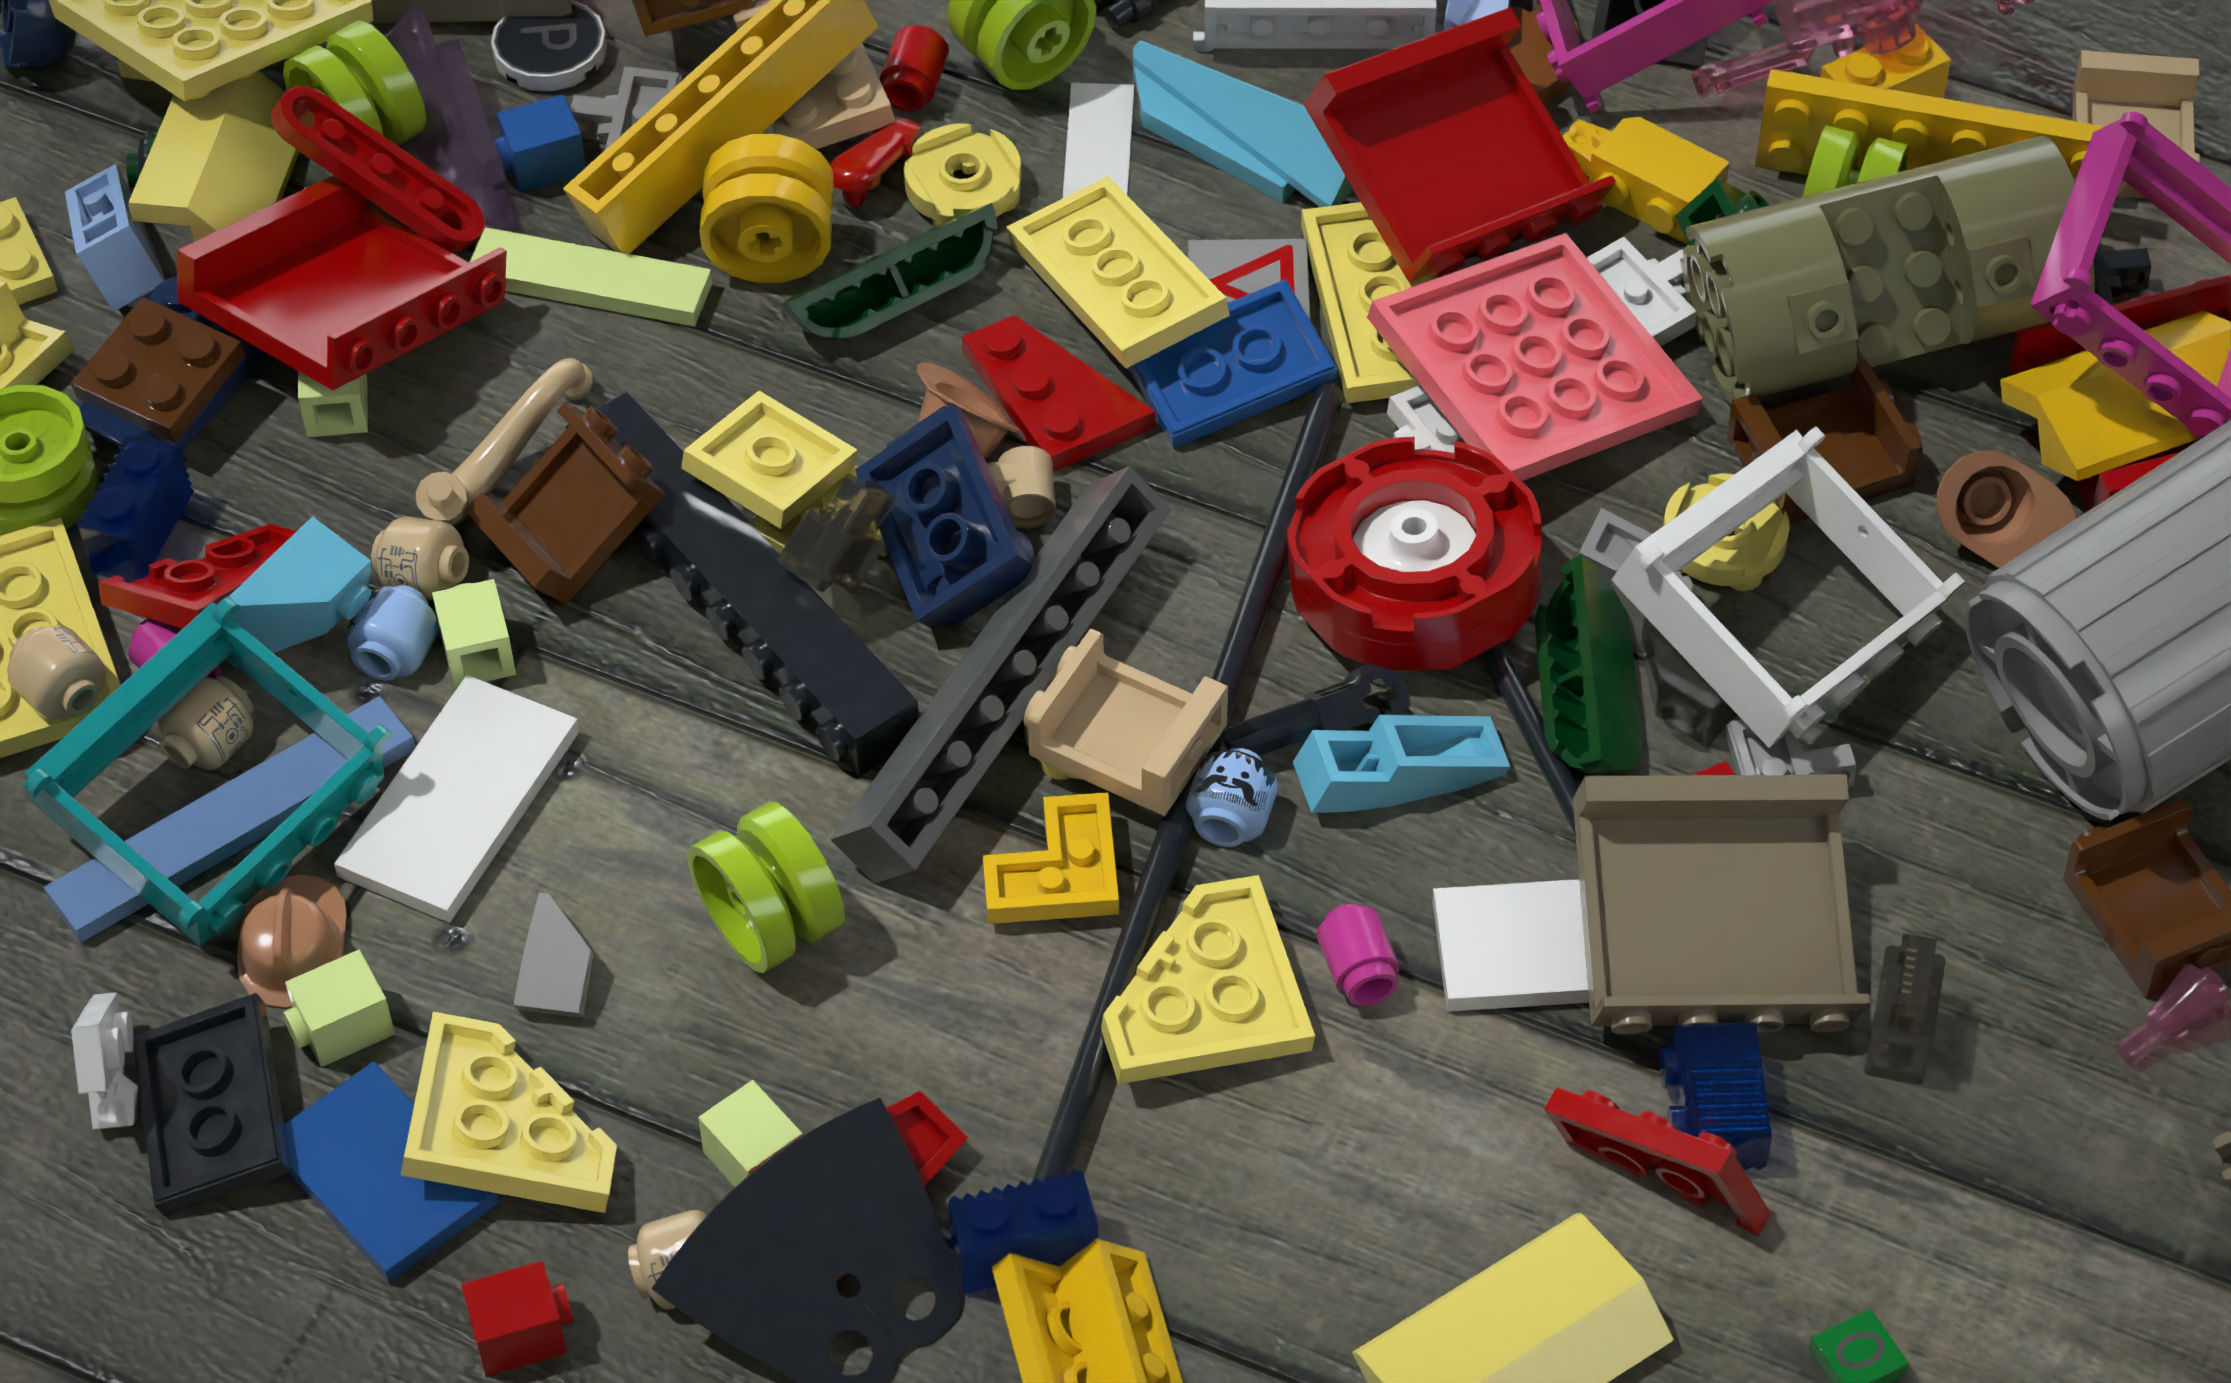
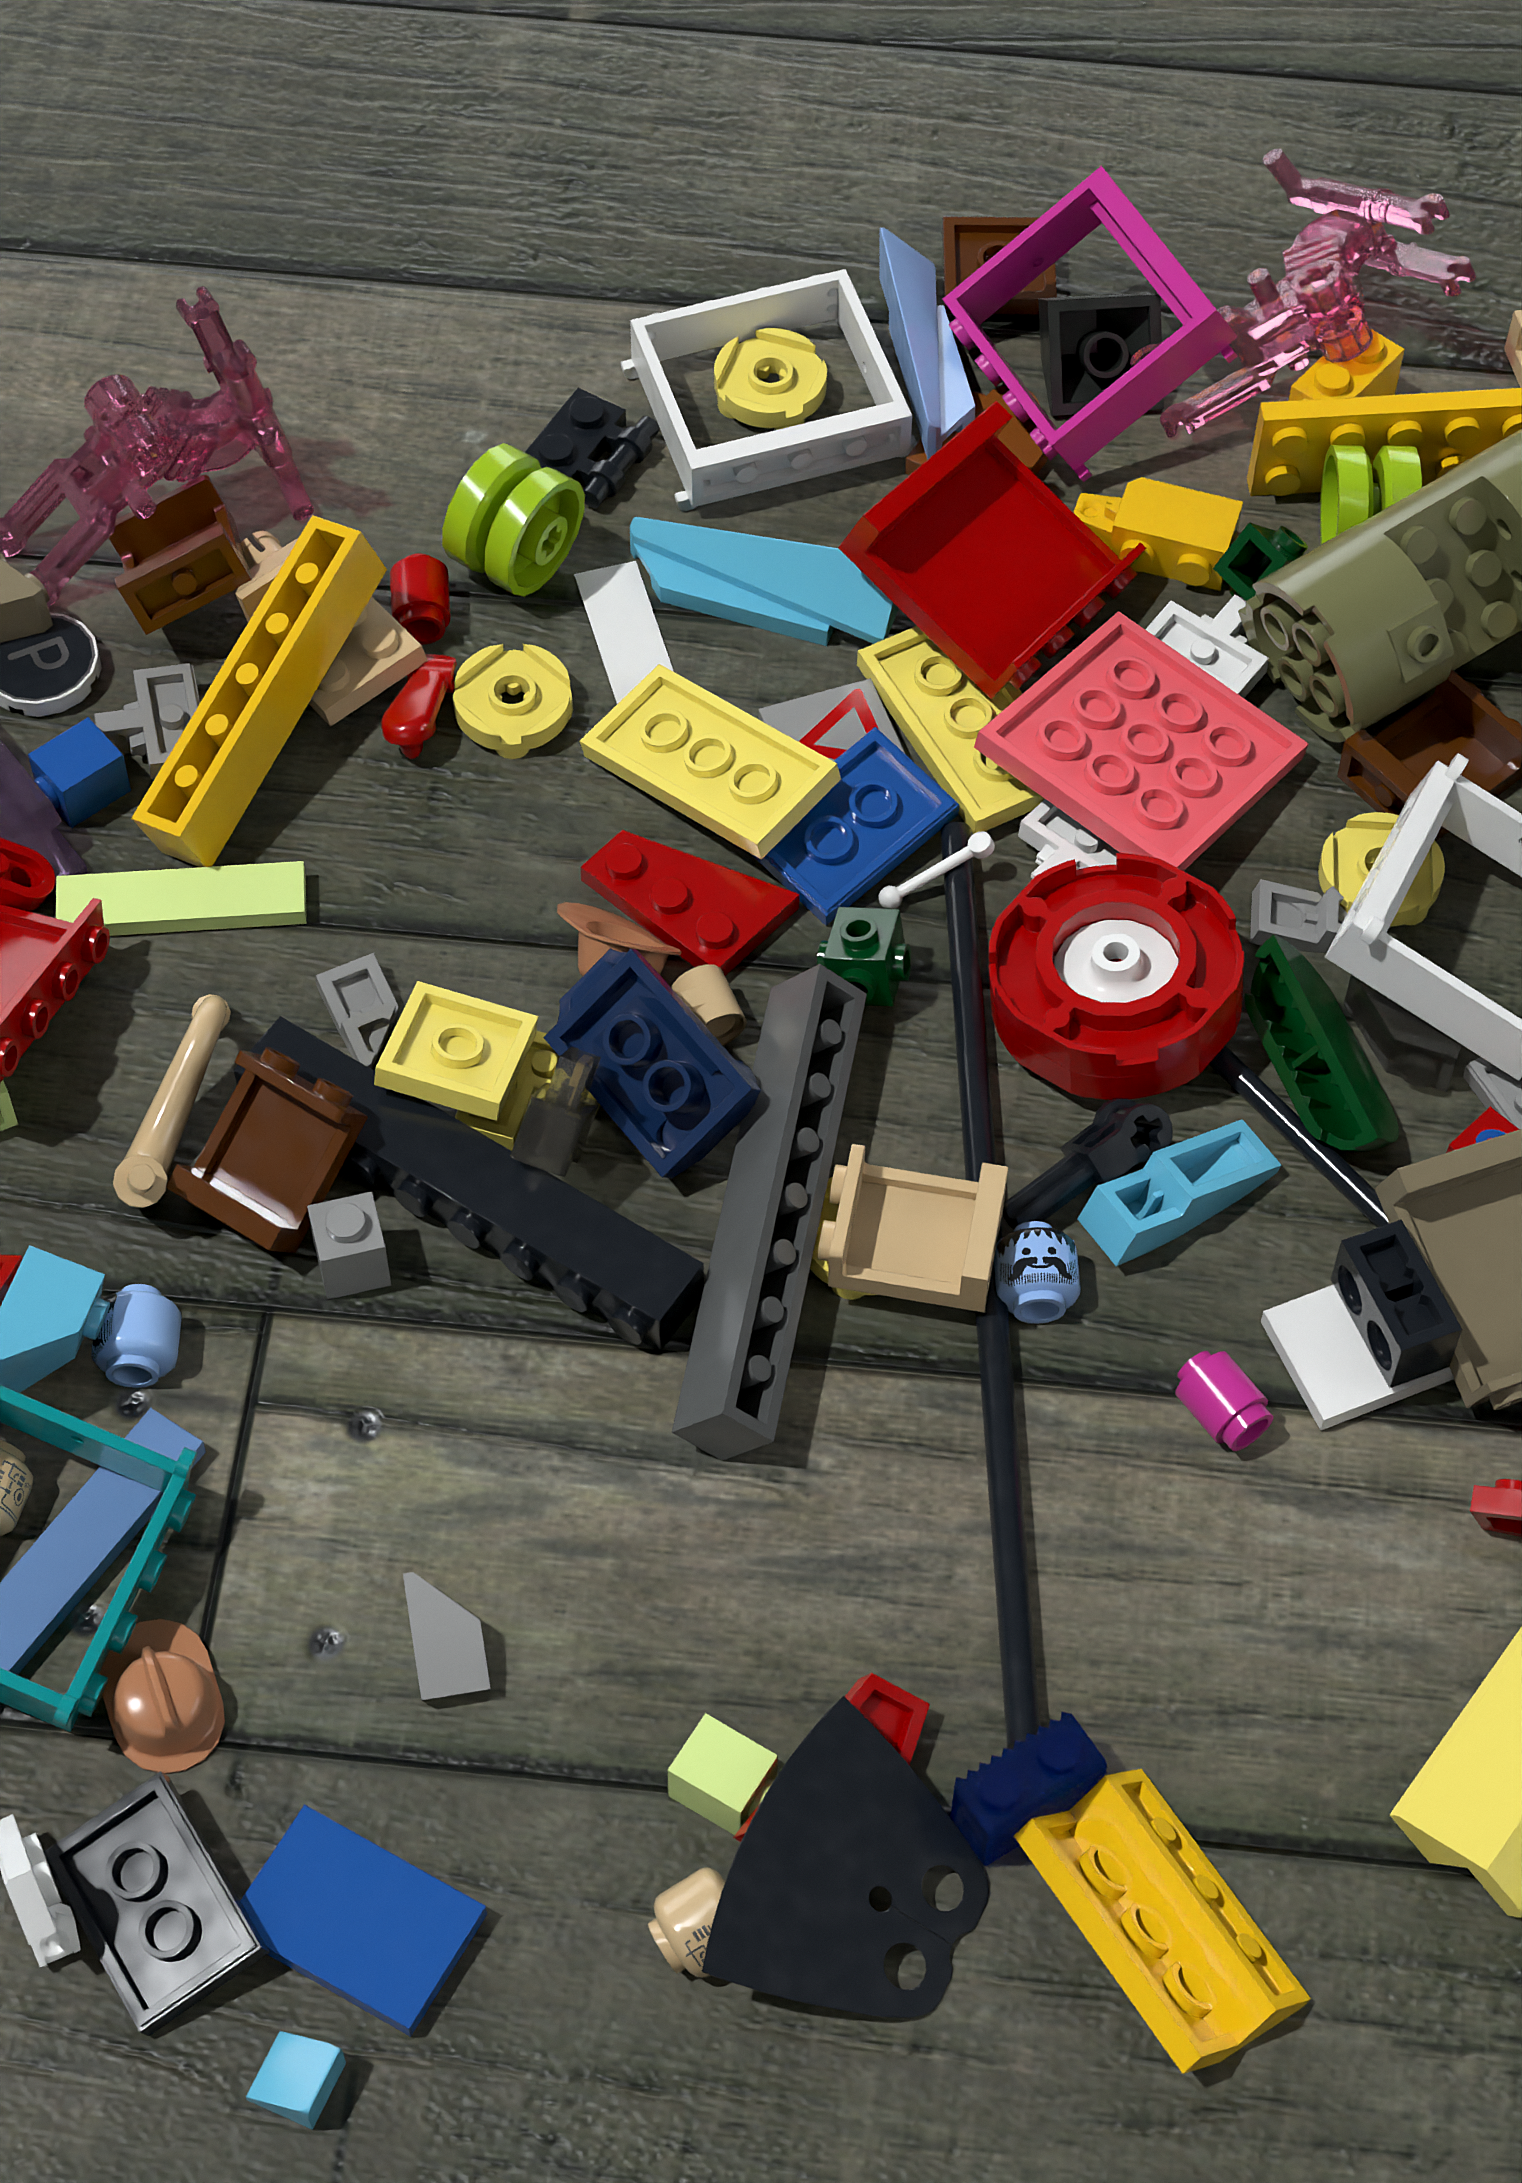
camera: 20 degrees left, 5 degrees up
yellowish green brick [282,949,395,1067] -> none
white tile [334,675,580,923] -> none
tan head [371,516,469,601] -> none
light yellow plate [400,1011,617,1213] -> none
yellowish green brick [432,579,516,689] -> none
red brick [461,1260,574,1377] -> none
lime wheel [687,801,845,973] -> none
yellow wheel [700,134,834,283] -> none
dark green brick [781,203,997,339] -> none
yellow plate [983,792,1119,924] -> none
light yellow plate [1101,875,1315,1084] -> none
none -> medium azure slope [246,2031,346,2130]
none -> light grey brick [307,1191,391,1300]
none -> light grey slope [315,953,398,1069]
none -> dark green brick [817,907,911,1006]
none -> white hinge [878,831,995,909]
none -> black brick [1331,1219,1462,1389]

